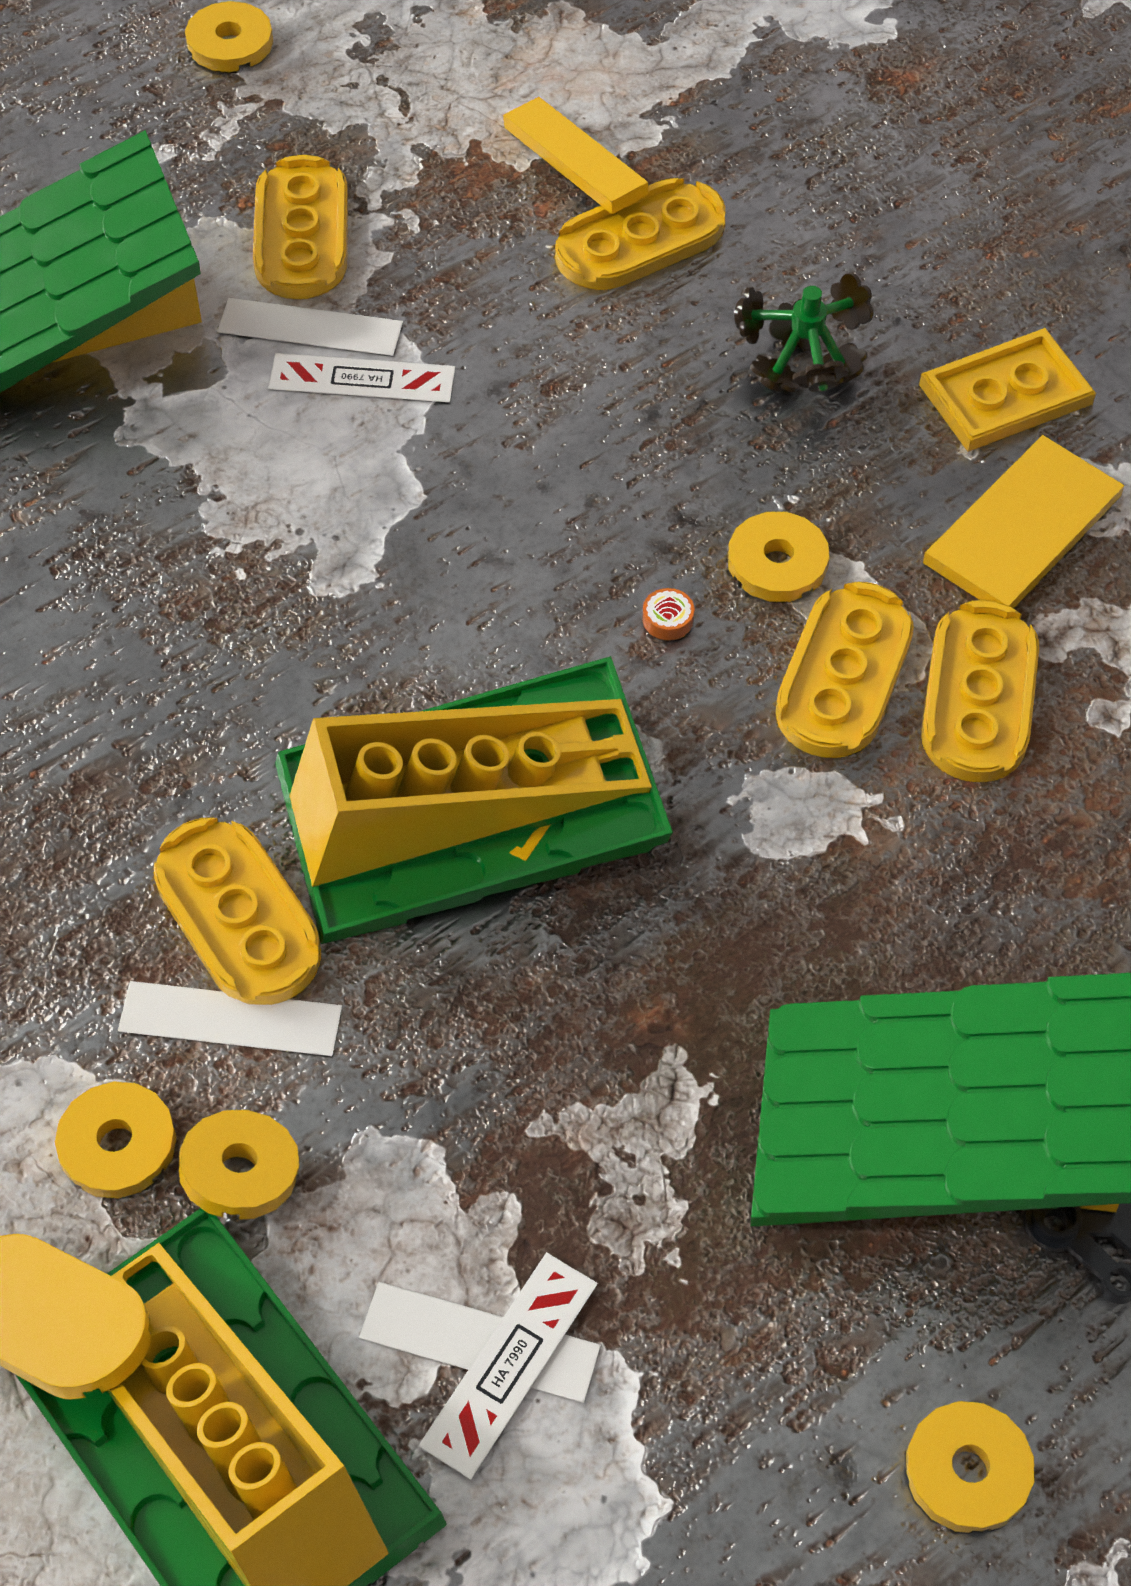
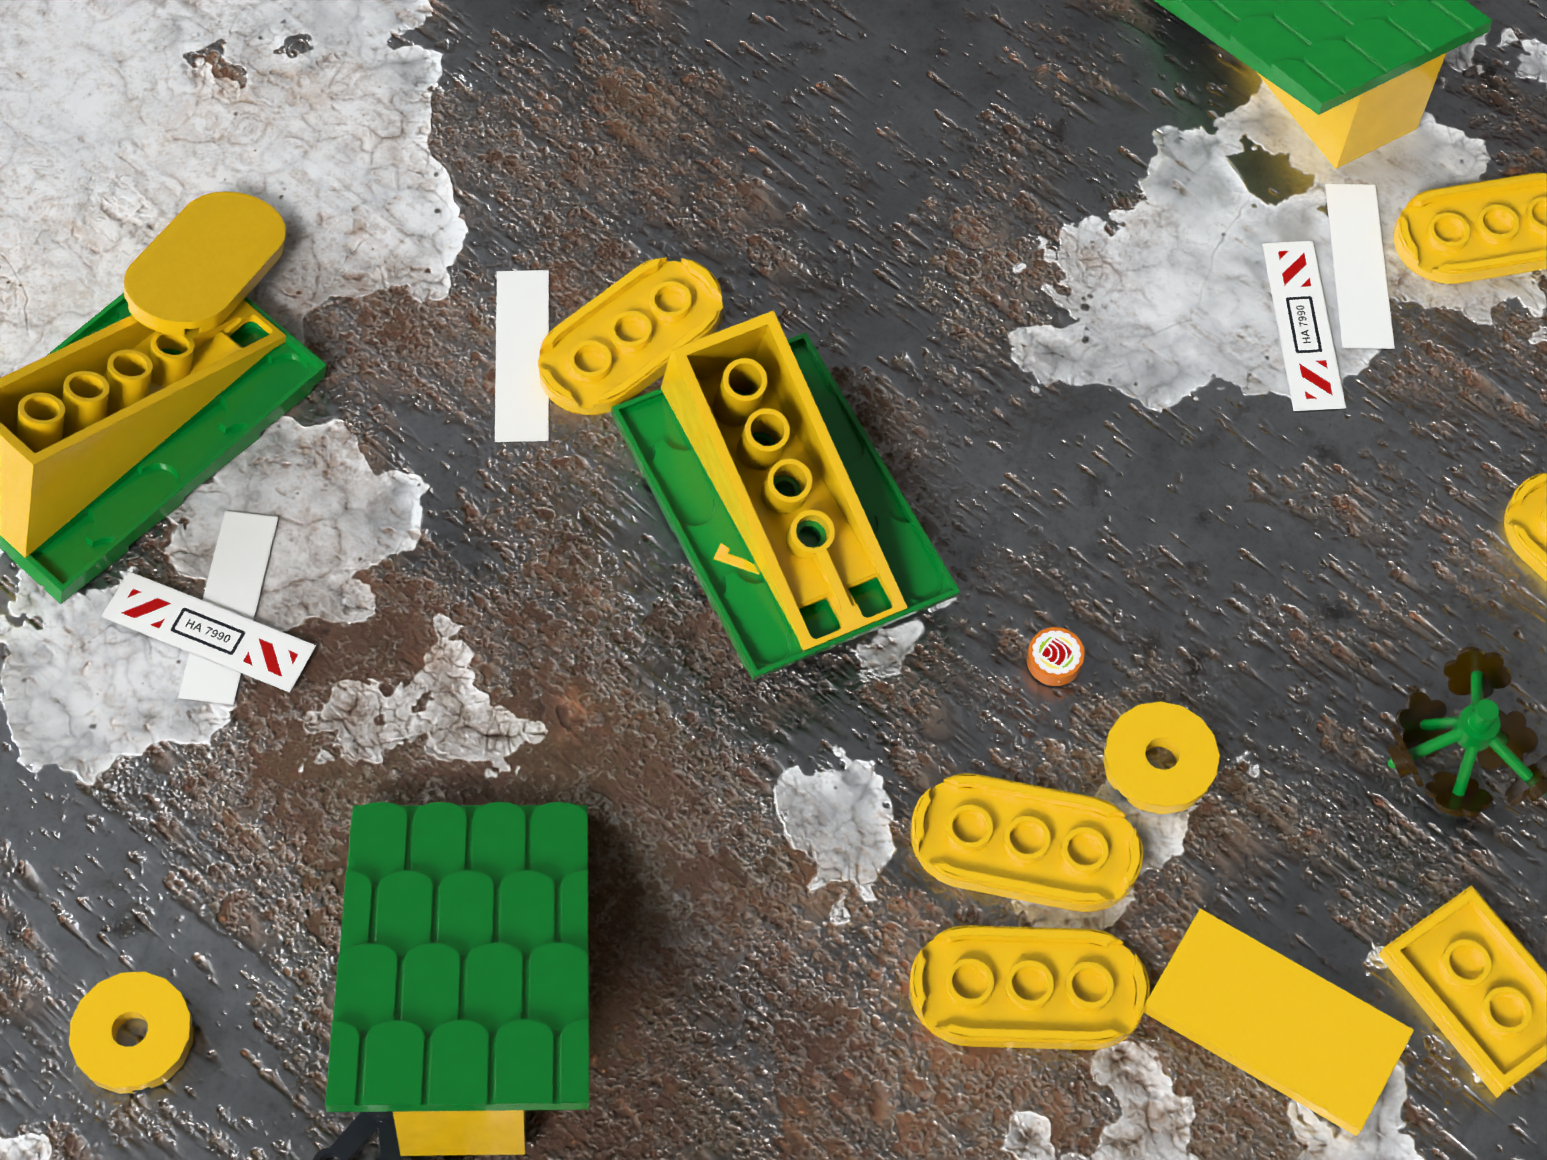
camera: 80 degrees right, 5 degrees up
yellow tile [55,1081,177,1199] -> none
yellow tile [179,1110,300,1220] -> none

